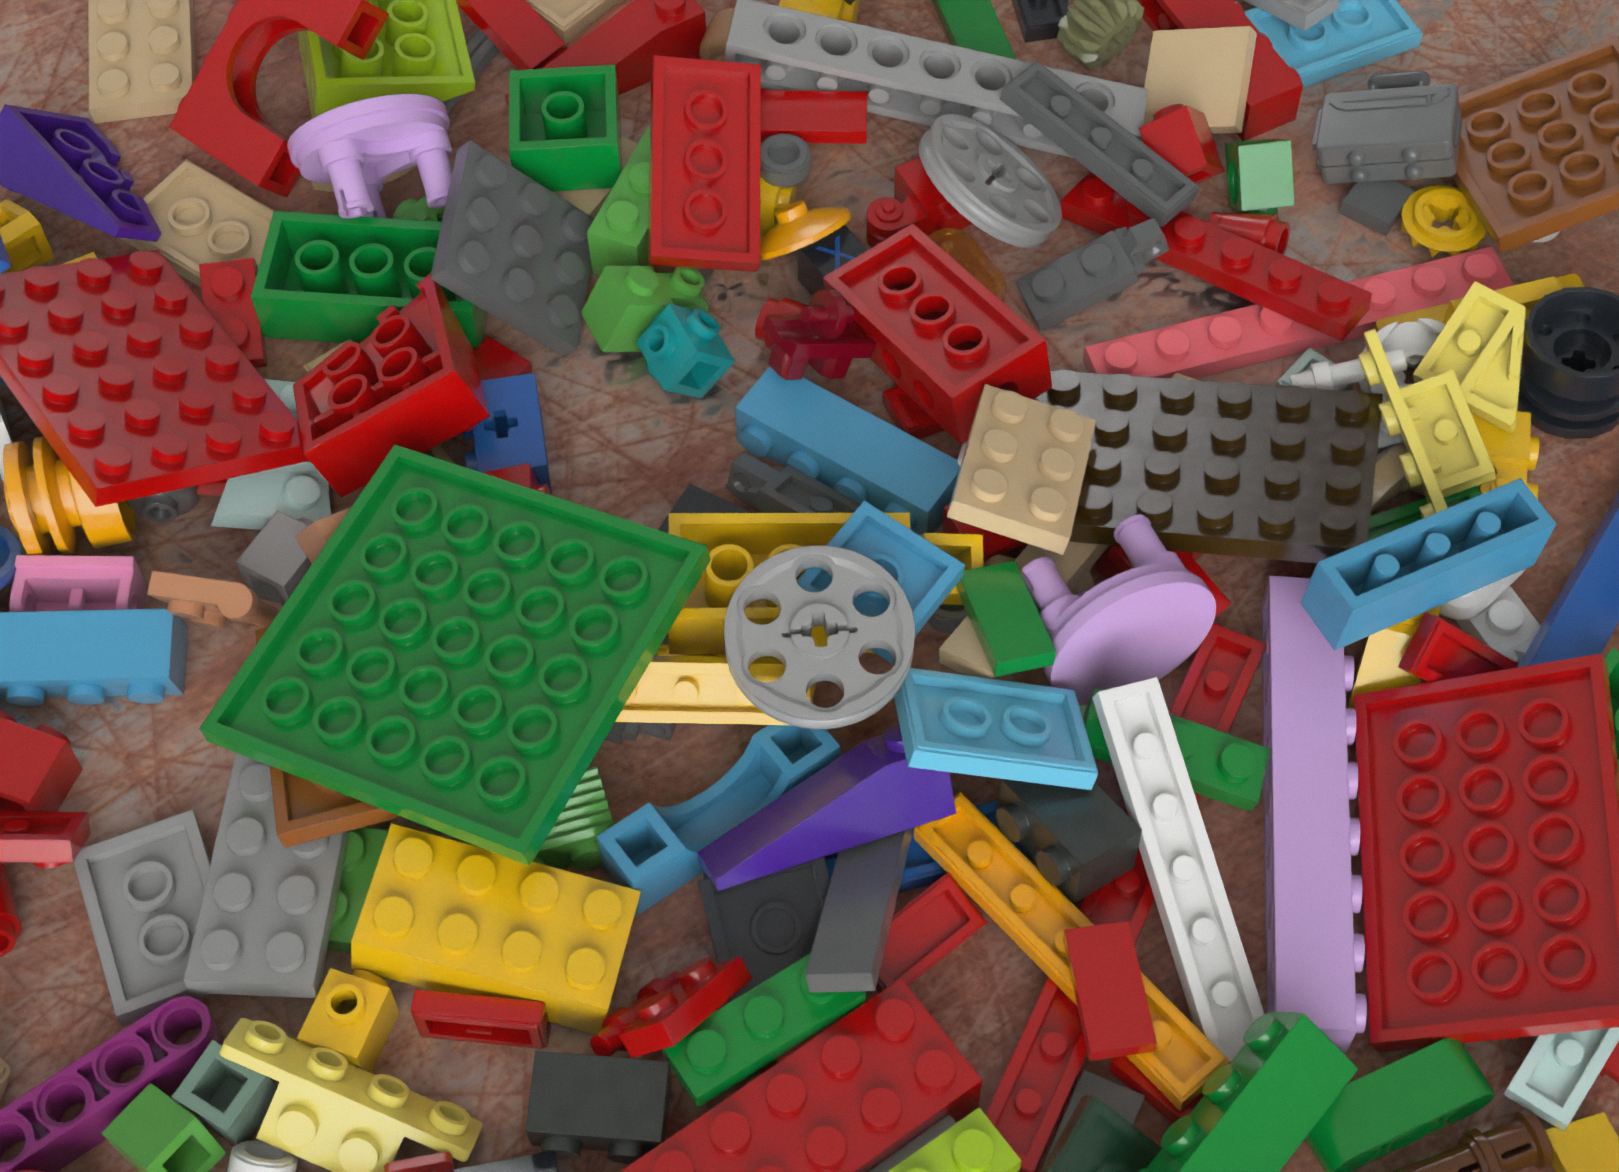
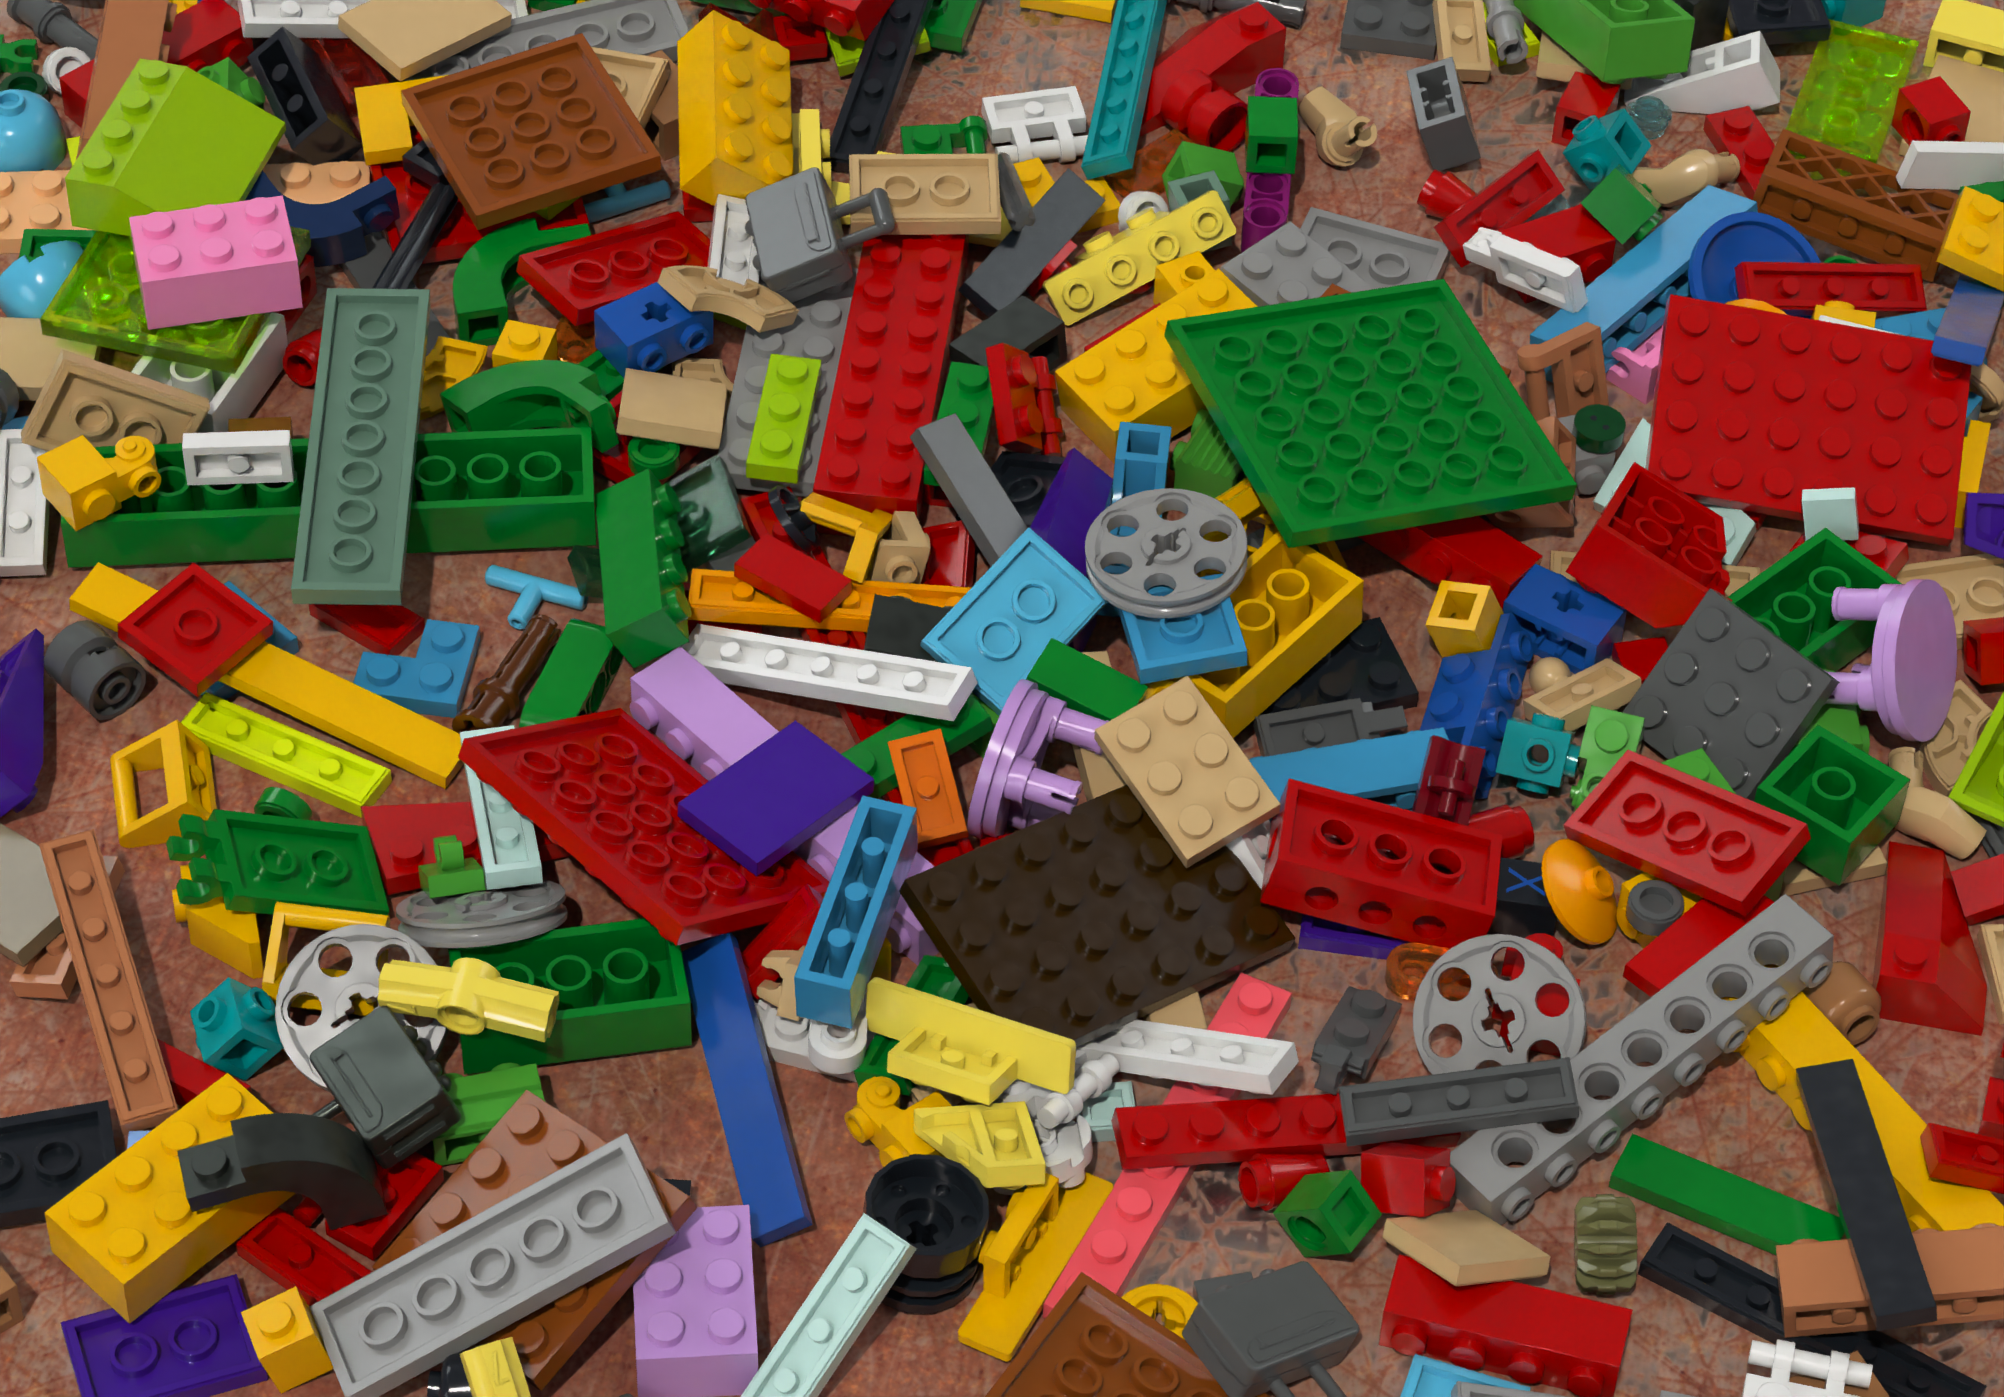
camera: 130 degrees right, 10 degrees down
none -> dark purple tile [677,720,874,876]
none -> tan tile [757,945,806,1021]
none -> yellow piece [768,484,893,583]
none -> tan bracket [867,511,931,584]
none -> orange plate [888,728,969,850]
none -> white plate [1076,1020,1299,1095]
none -> green brick [1245,96,1298,174]
none -> blue bracket [1420,612,1533,800]
none -> yellow brick [1425,580,1504,658]
none -> white hinge [1463,227,1588,313]
none -> tan plate [1523,657,1642,732]
none -> dark green tile [1572,404,1626,454]
none -> light aqua tile [1802,487,1859,541]
none -> tan arm [1888,747,1987,860]

